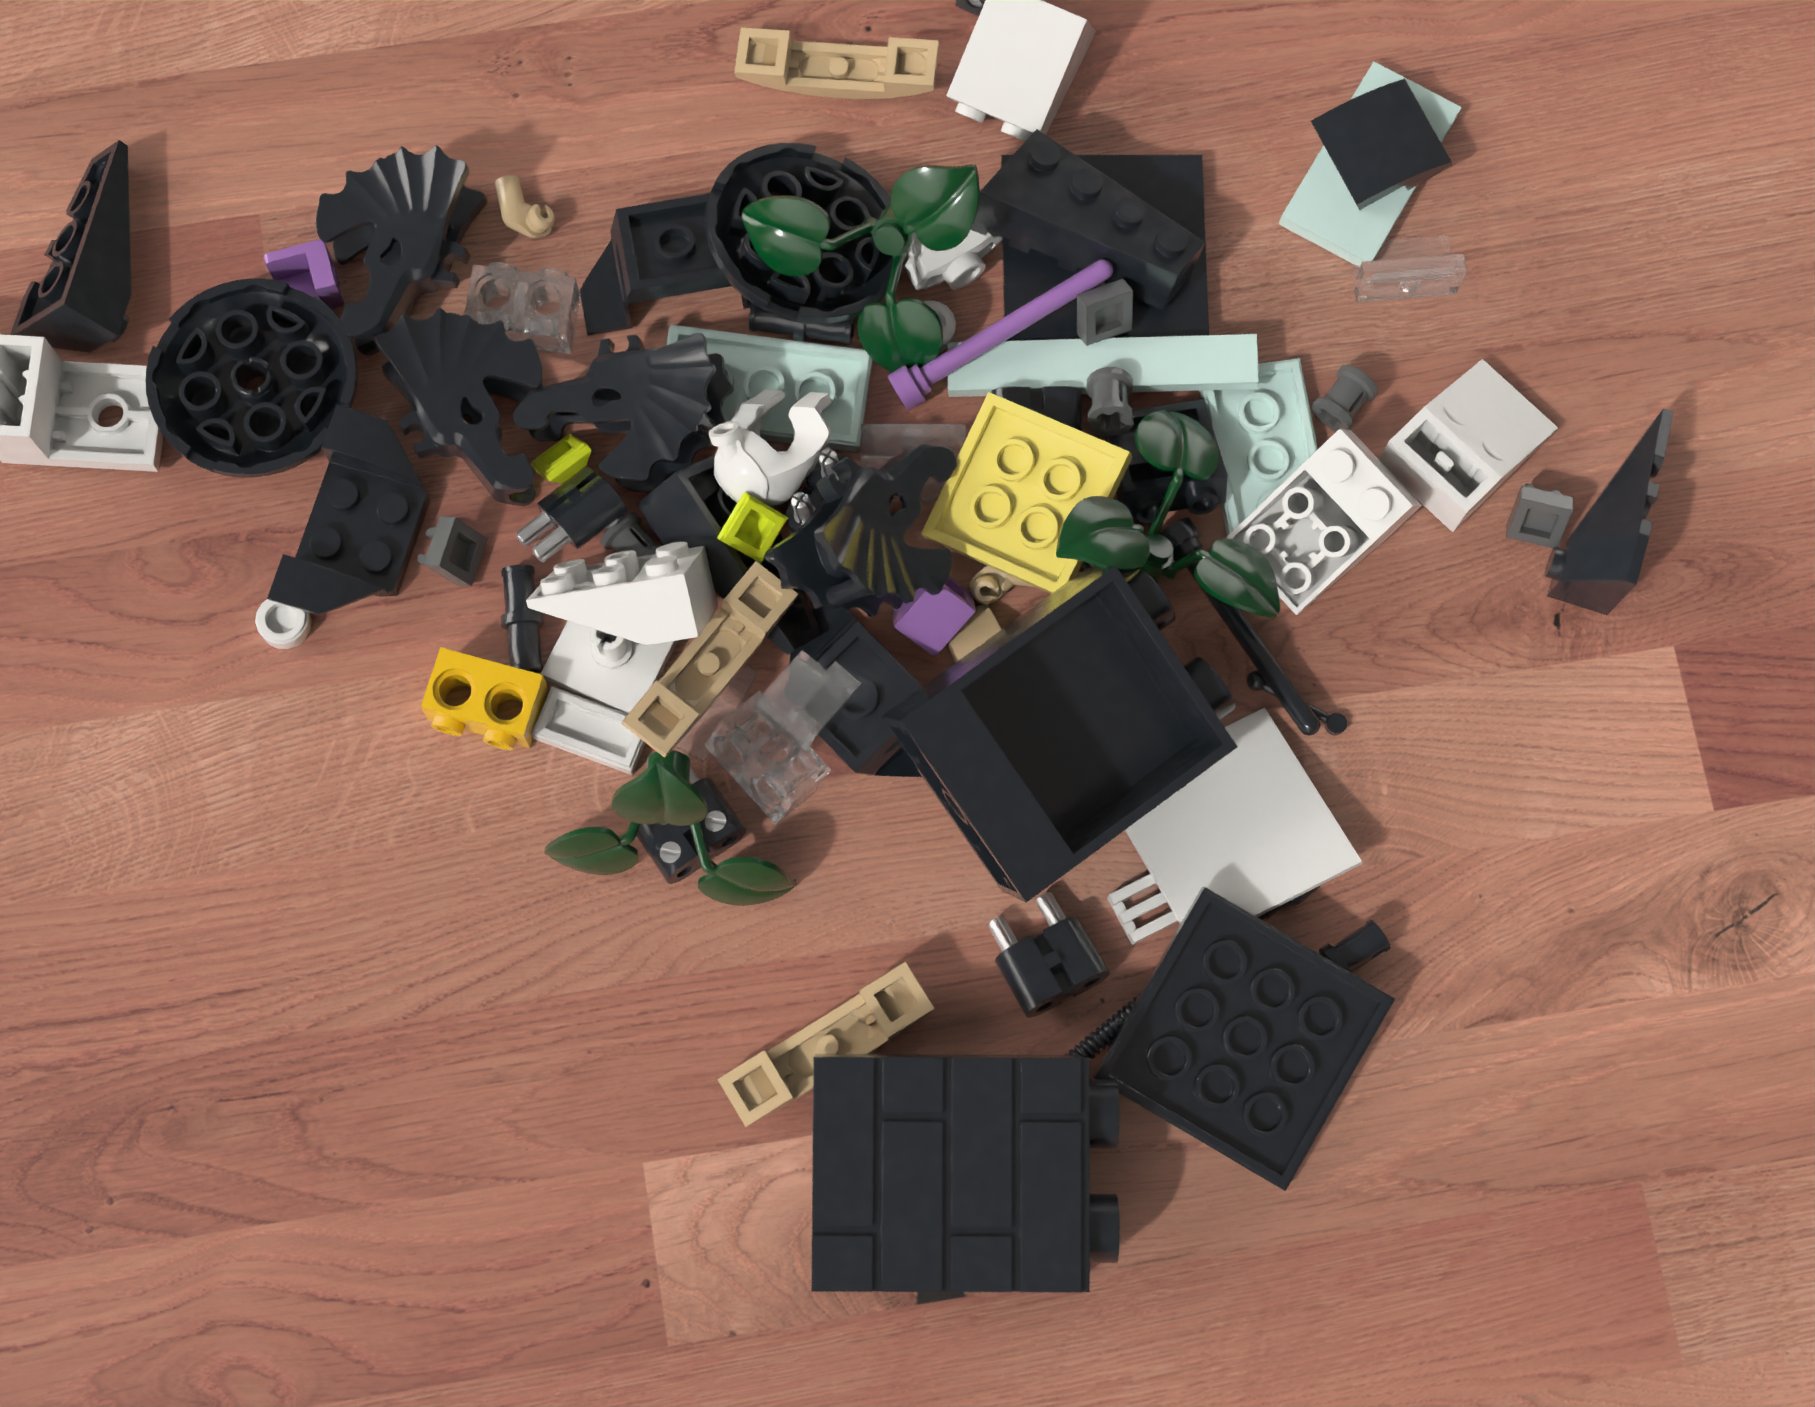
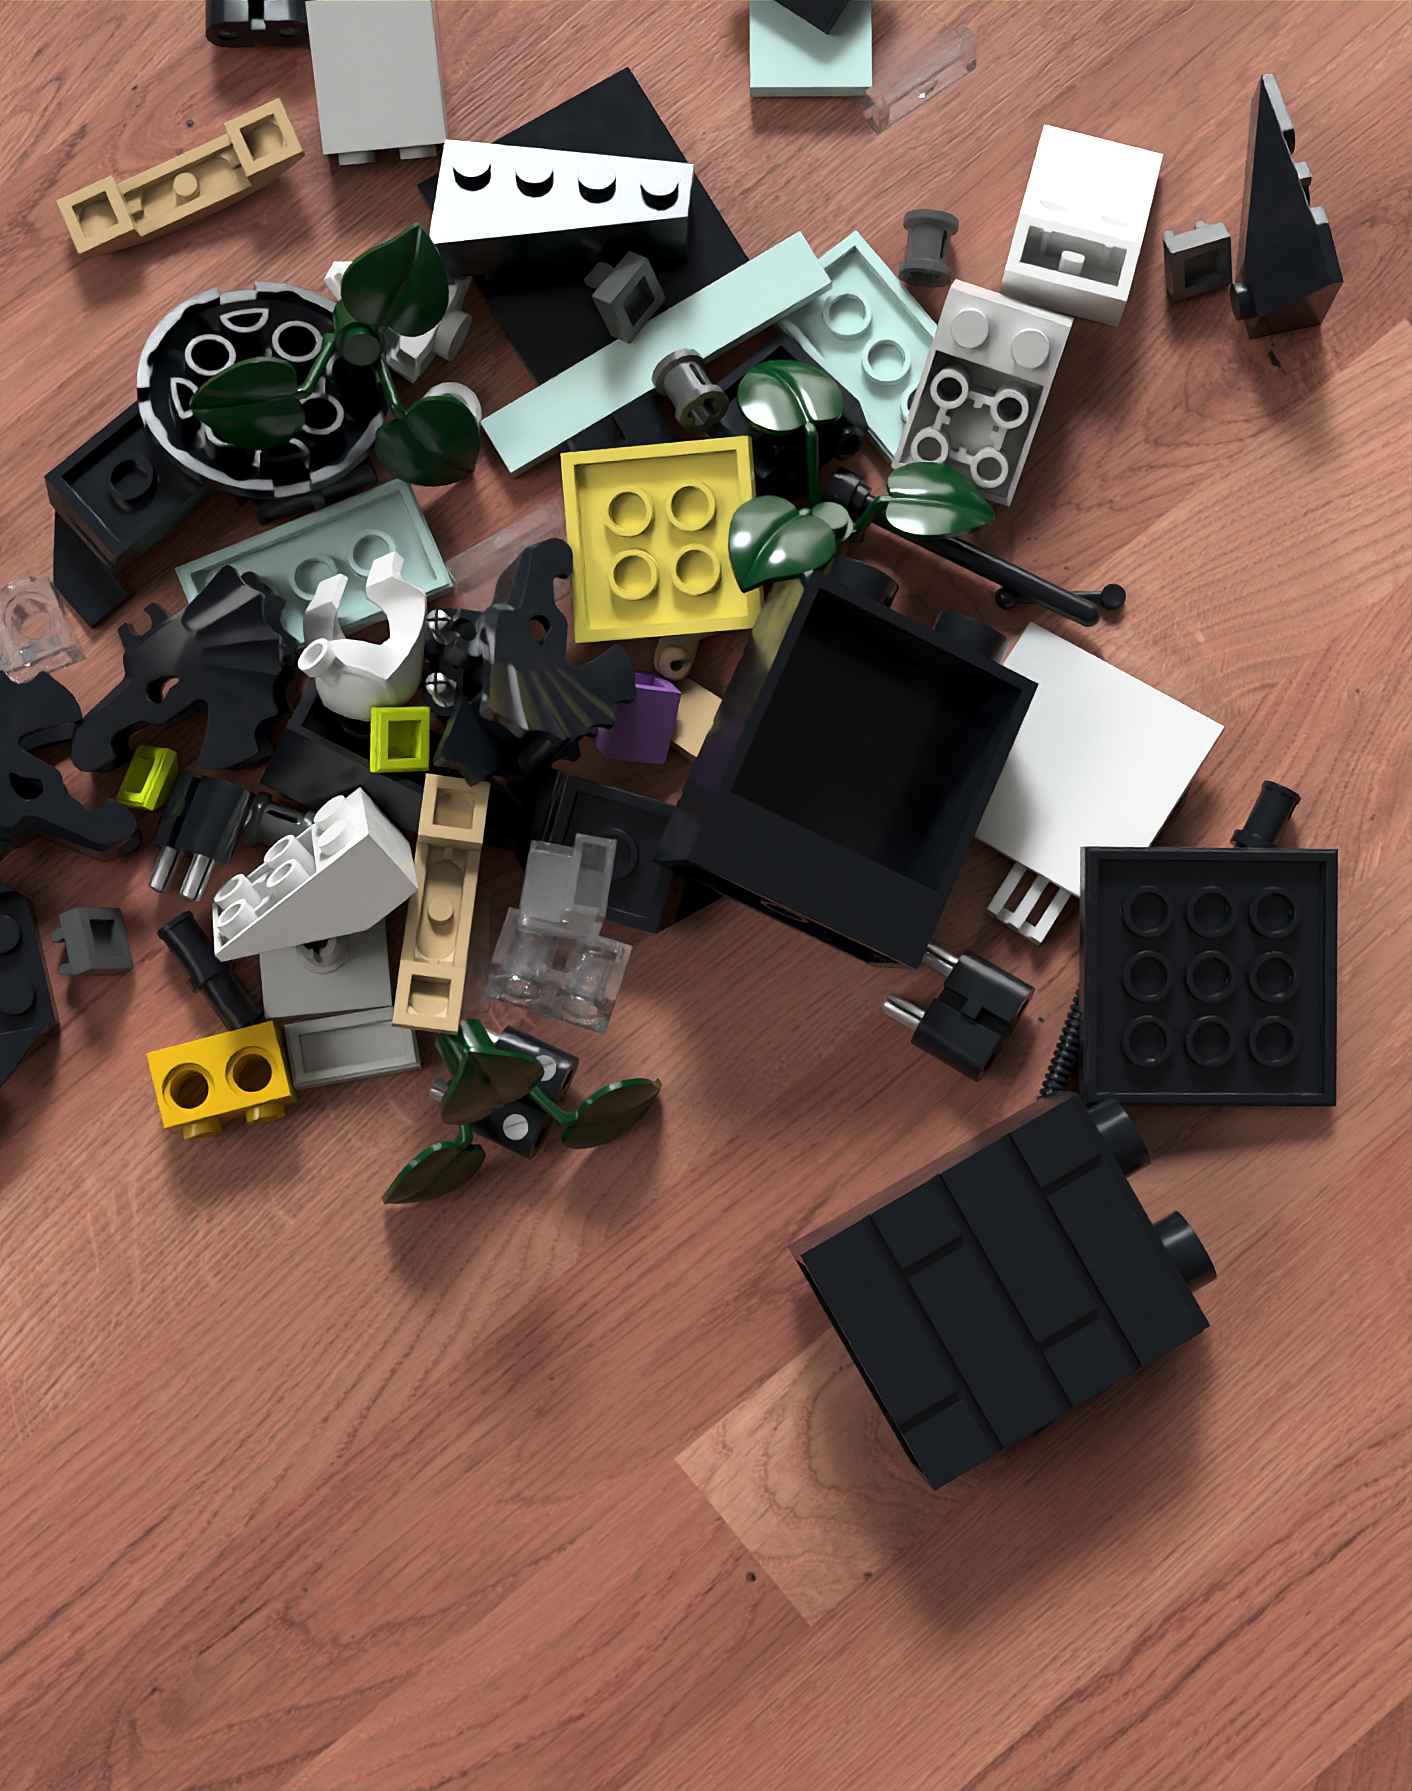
camera: 25 degrees left, 5 degrees up
tan slope [717,962,935,1127] -> none
medium lavender piece [887,259,1113,411] -> none

